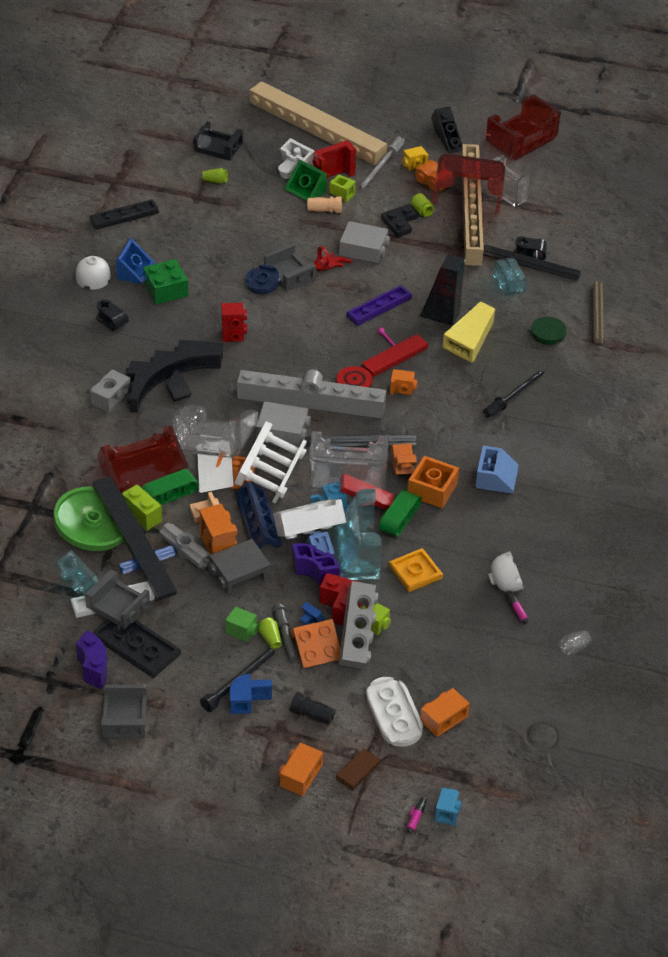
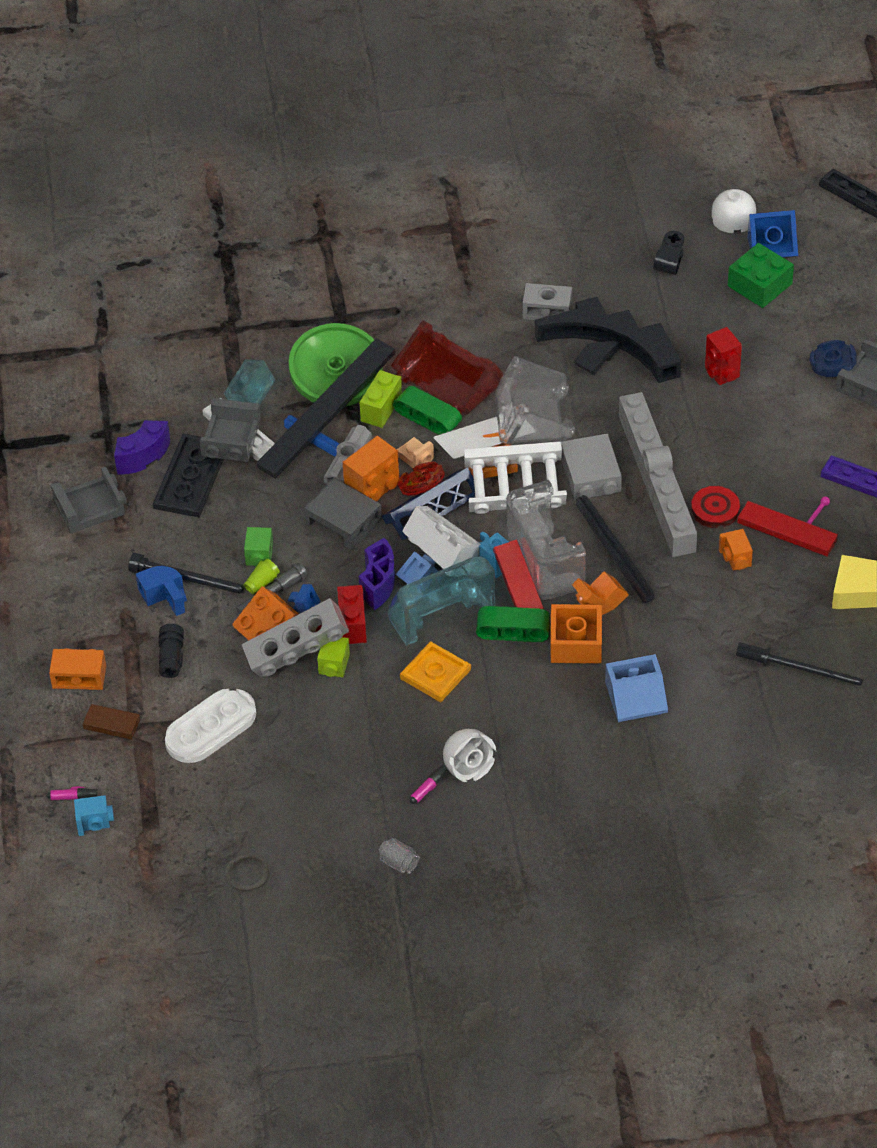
camera: 70 degrees right, 5 degrees up
orange brick [420,688,470,737] -> none
none -> clear red tile [397,462,445,496]

